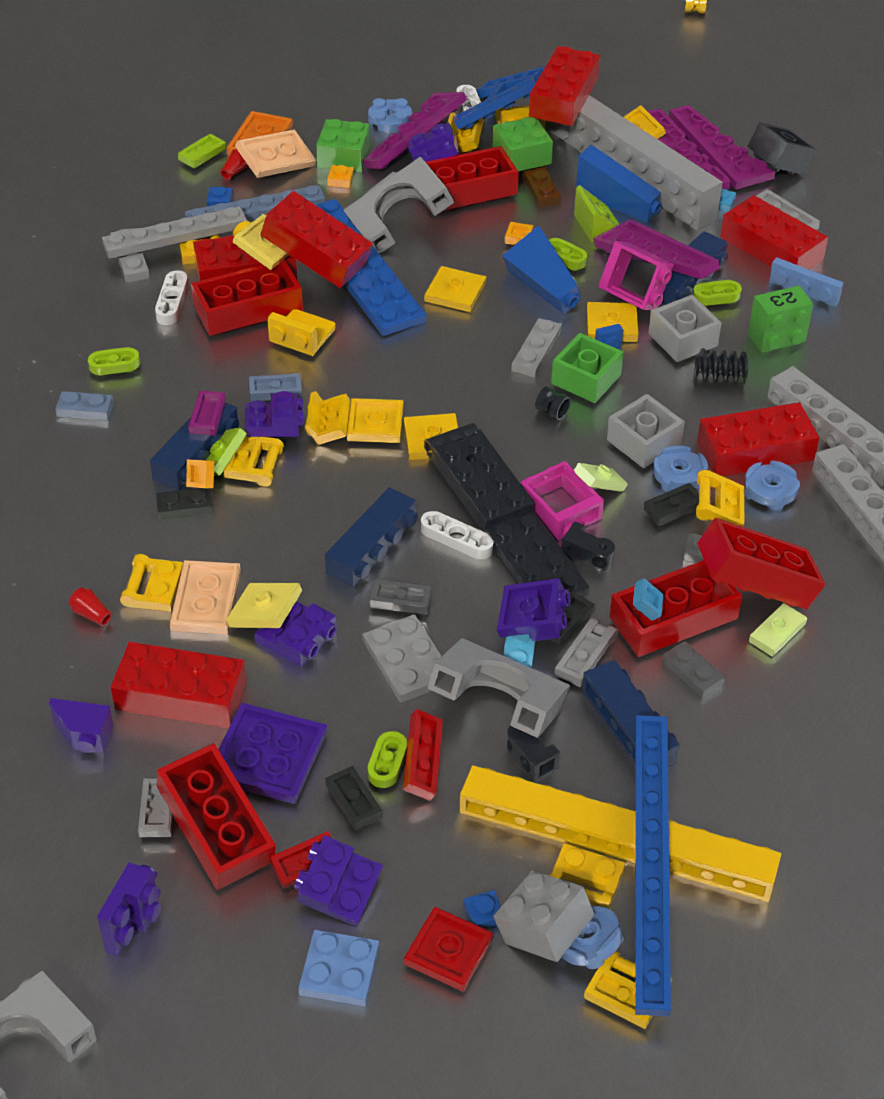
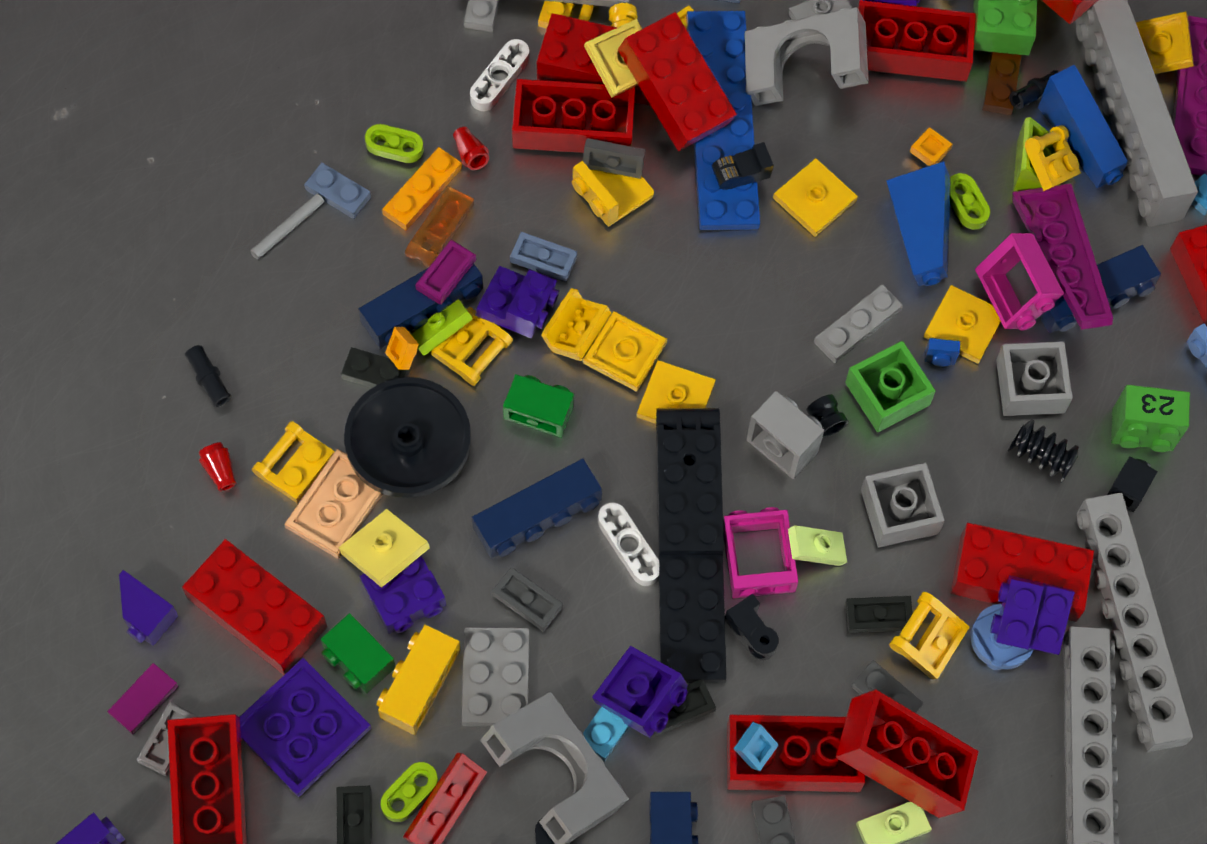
camera: 25 degrees right, 20 degrees up
light grey plate [554,617,619,687] -> none
medium blue plate [653,445,708,491] -> none
lime plate [693,280,742,306] -> none
none -> magenta tile [107,663,179,735]
none -> black pin [185,345,232,407]
none -> light grey bar [250,193,325,260]
none -> green brick [320,613,396,694]
none -> black dish [344,377,471,498]
none -> yellow brick [376,624,461,735]
none -> light orange plate [382,147,462,231]
none -> clear orange plate [405,186,474,267]
none -> red cone [453,126,489,170]
none -> green brick [503,374,575,438]
none -> dark grey plate [583,138,646,179]
none -> black leg [711,142,774,190]
none -> light grey brick [746,391,824,480]
none -> dark purple plate [990,575,1075,655]
none -> black pin [1010,70,1058,109]
none -> yellow plate [1024,125,1081,191]
none -> black brick [1107,456,1158,513]

